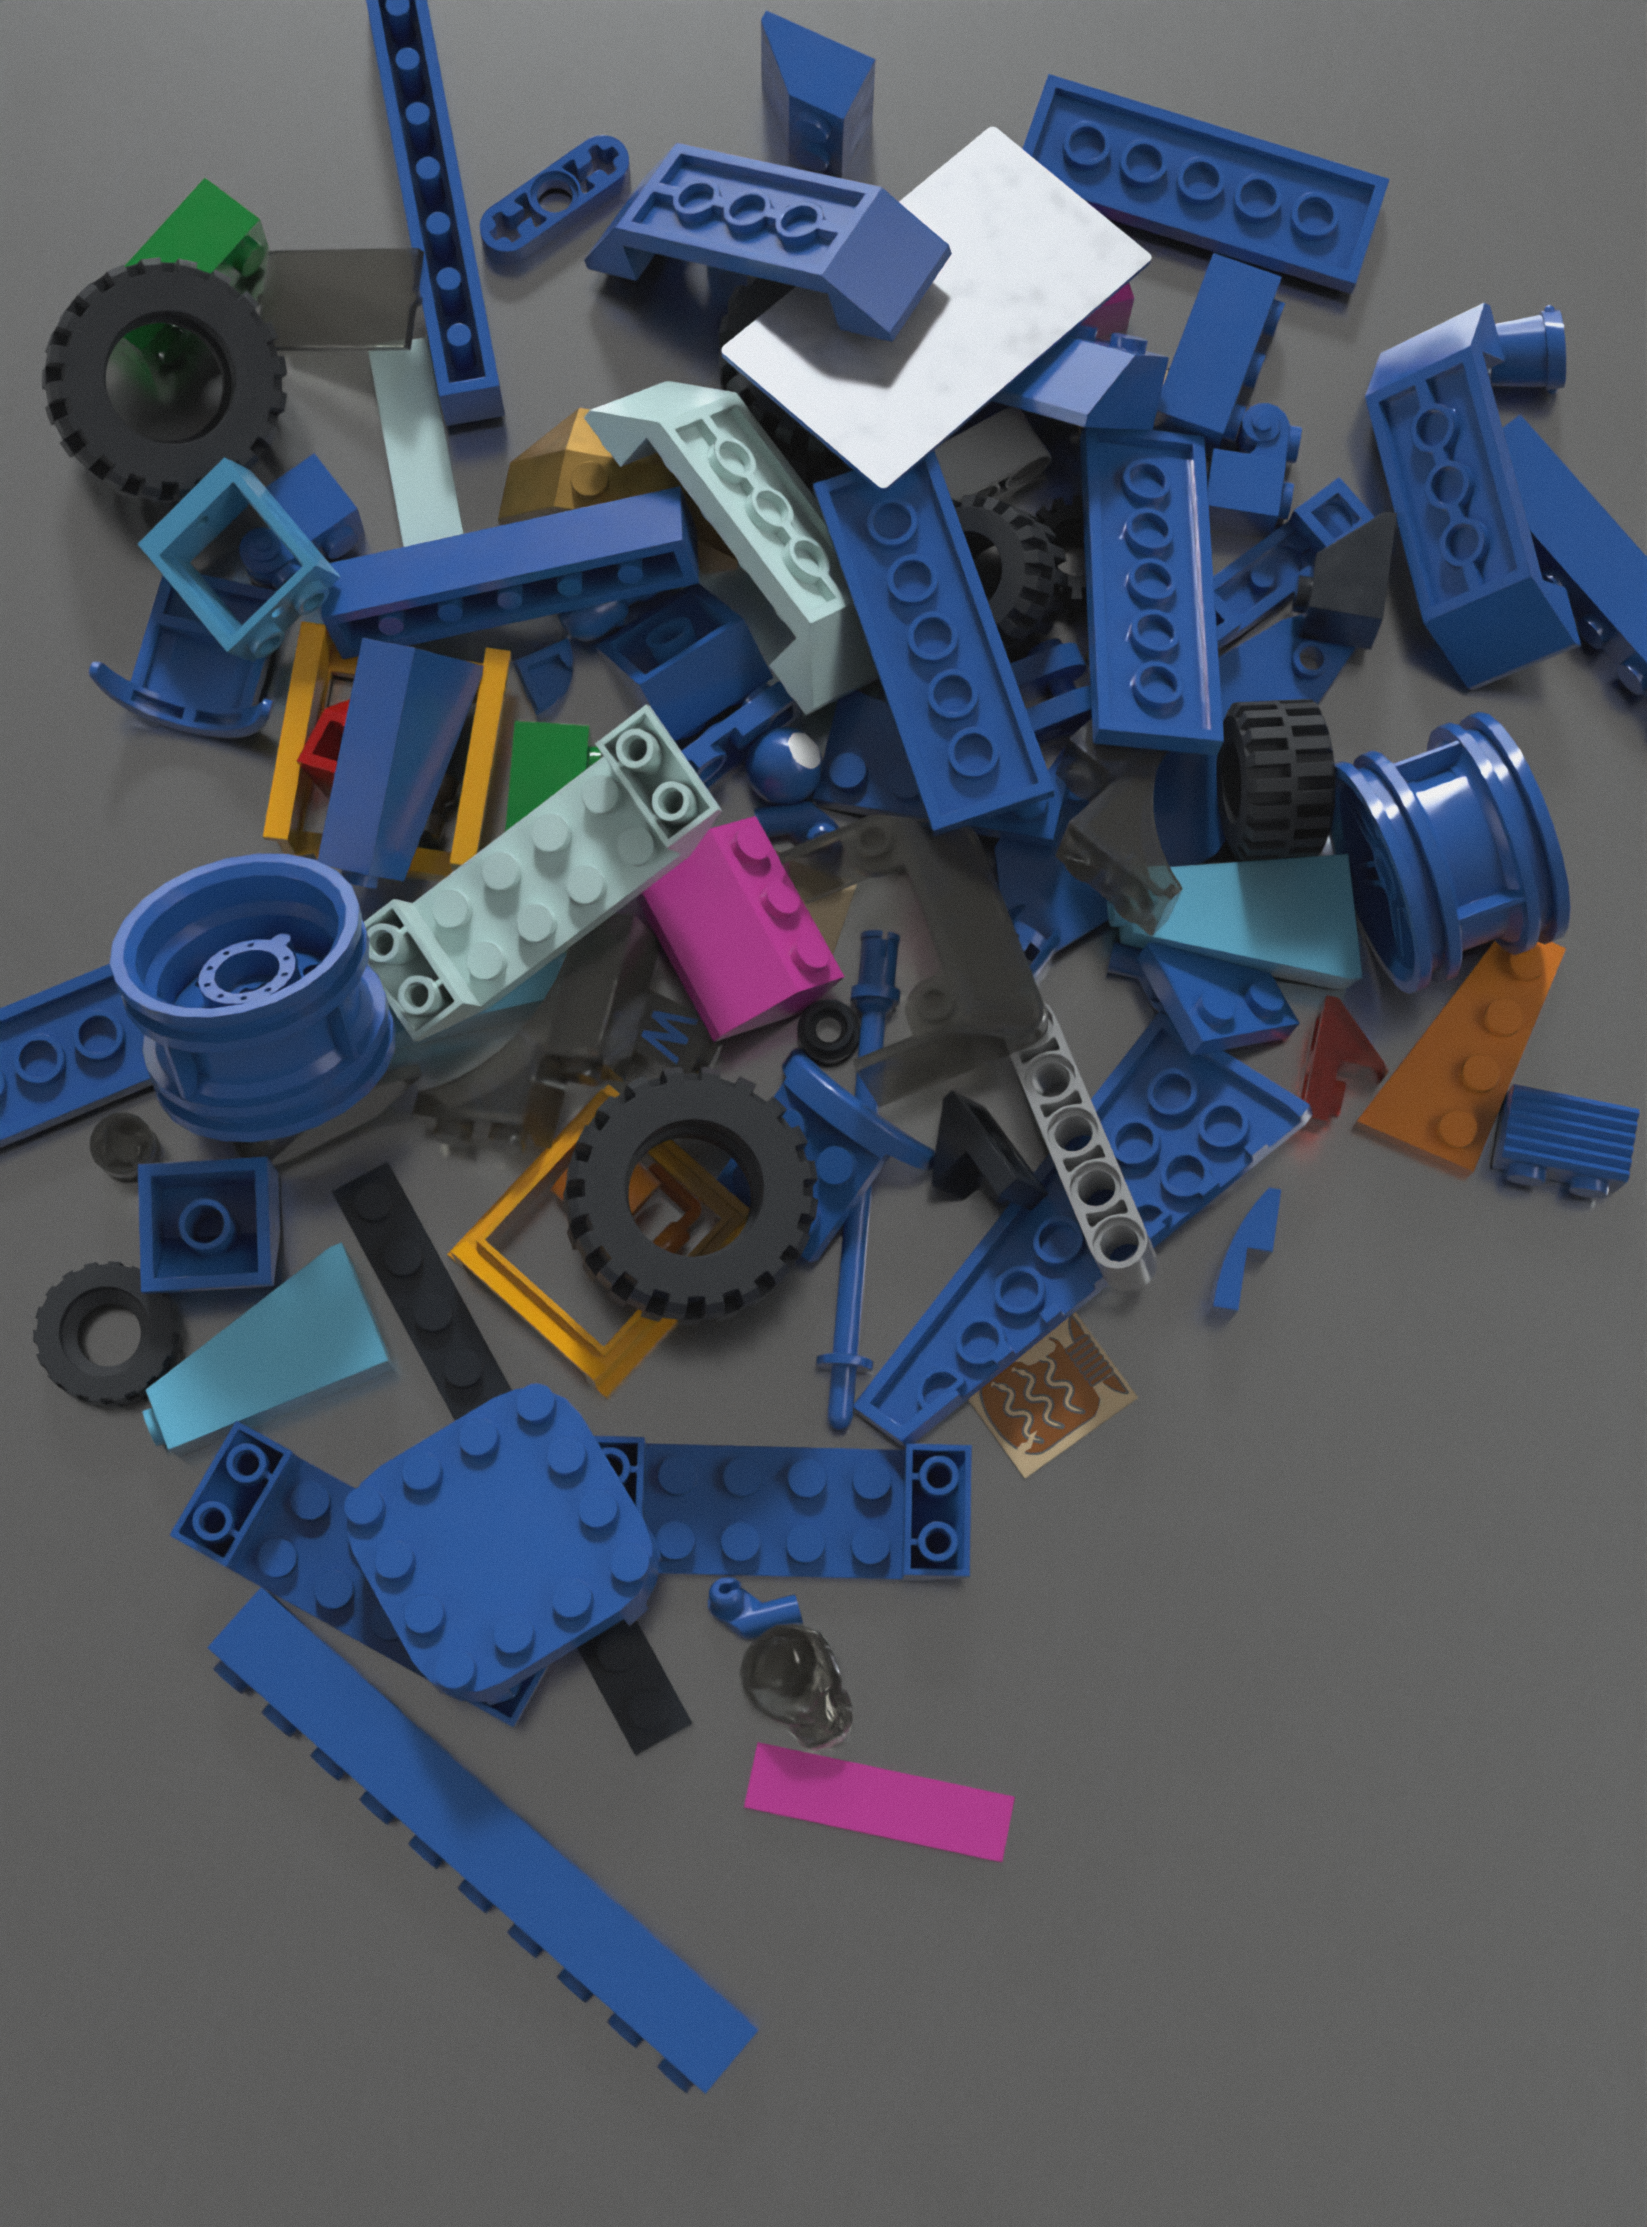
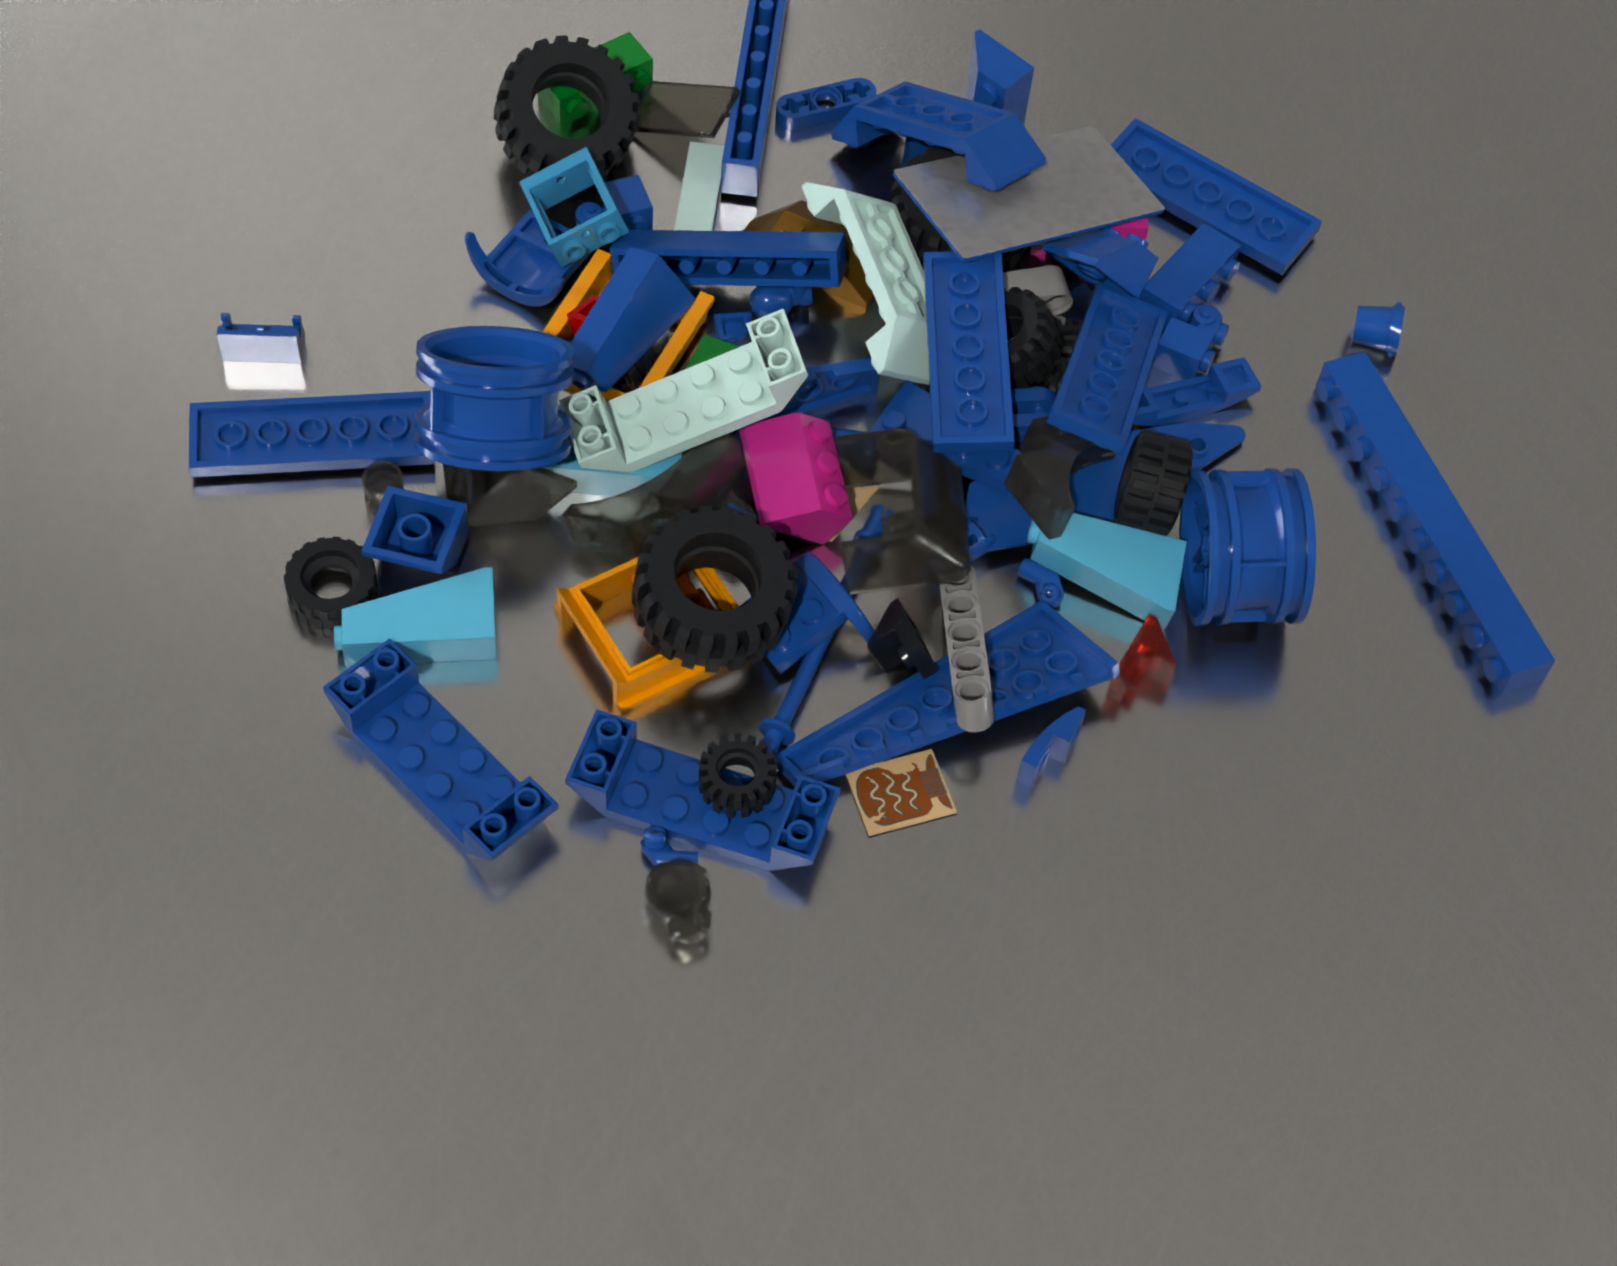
camera: 15 degrees right, 20 degrees down
blue brick [207,1588,759,2094] -> none
black plate [331,1161,693,1757] -> none
blue plate [344,1383,662,1706] -> none
blue slope [595,583,773,741] -> none
dark pink tile [744,1742,1015,1863] -> none
blue piece [745,726,824,805] -> none
black plate [797,999,860,1063] -> none
blue wing [1136,942,1300,1056] -> none
black slope [1292,511,1397,650] -> none
orange wing [1353,942,1566,1176] -> none
blue slope [1365,303,1581,690] -> none
blue brick [1492,1084,1640,1198] -> none
none -> black tyre [699,733,777,818]

